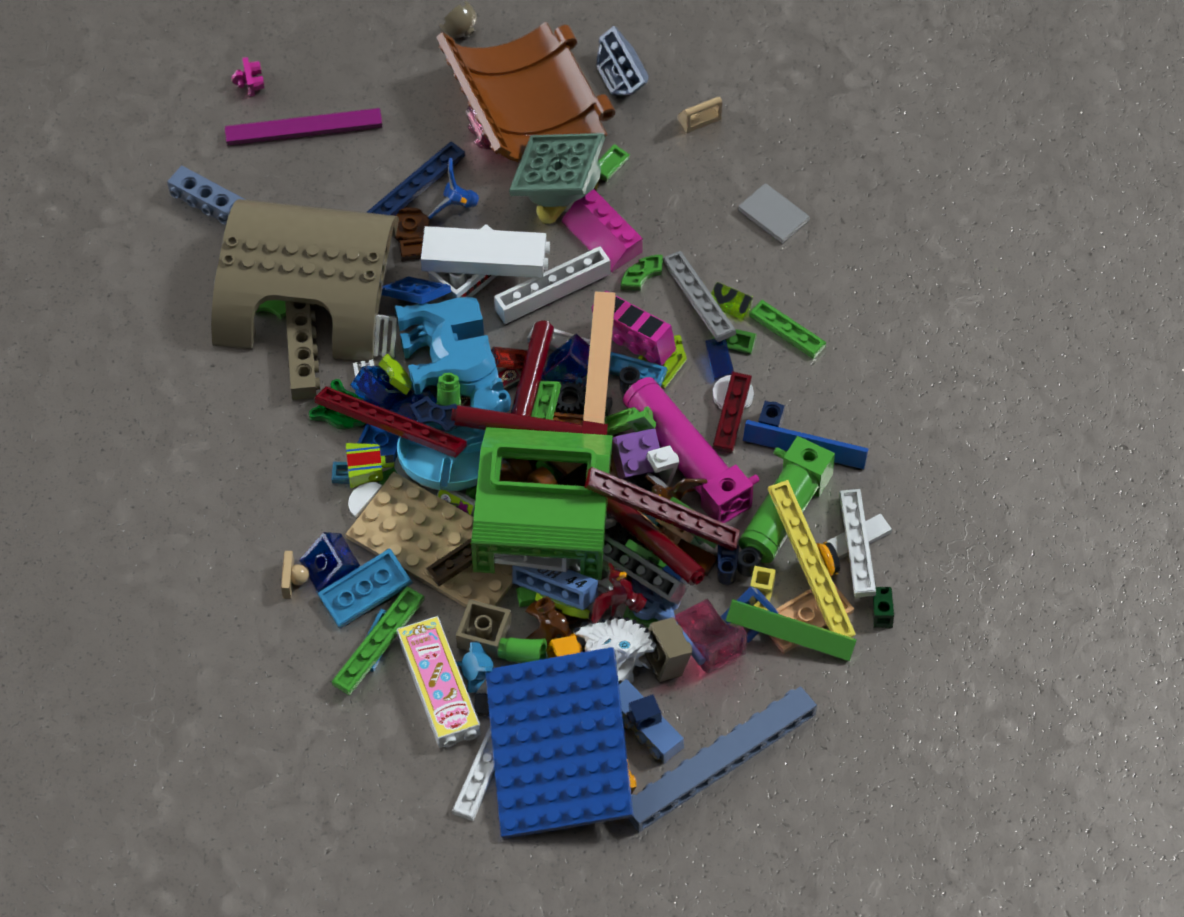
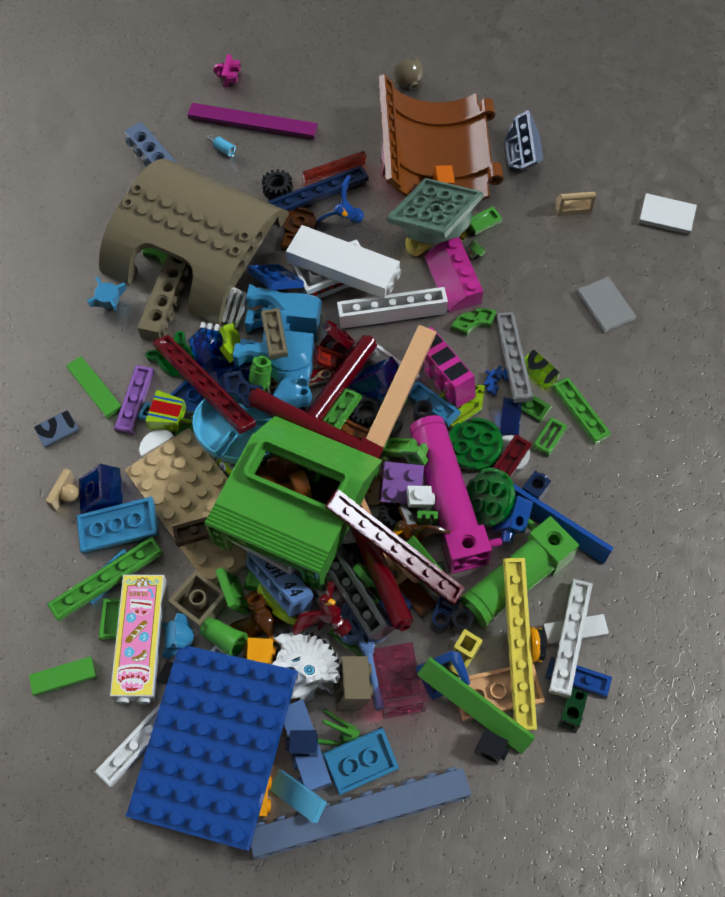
camera: 20 degrees right, 5 degrees up
none -> bright green tile [29,656,97,697]
none -> slope [34,410,79,448]
none -> bright green tile [66,356,121,419]
none -> dark azure piece [87,277,127,311]
none -> bright green tile [98,598,120,640]
none -> medium lavender tile [114,365,154,435]
none -> medium azure piece [207,134,236,157]
none -> bright green tile [215,567,251,615]
none -> dark tan tile [261,308,288,360]
none -> black tyre [262,169,293,200]
none -> medium azure tile [270,770,327,823]
none -> clear red tile [302,151,367,186]
none -> bright green plant [318,708,360,746]
none -> dark red tile [319,320,355,356]
none -> dark azure tile [322,727,399,796]
none -> bright green tile [416,511,438,526]
none -> orange brick [432,165,455,185]
none -> green tile [448,418,503,471]
none -> green tile [466,468,515,527]
none -> bright green tile [468,240,486,259]
none -> black brick [474,729,510,765]
none -> blue animal [483,366,508,396]
none -> blue torso [492,496,533,545]
none -> bright green tile [532,417,568,457]
none -> blue tile [545,657,612,698]
none -> white tile [639,193,697,235]

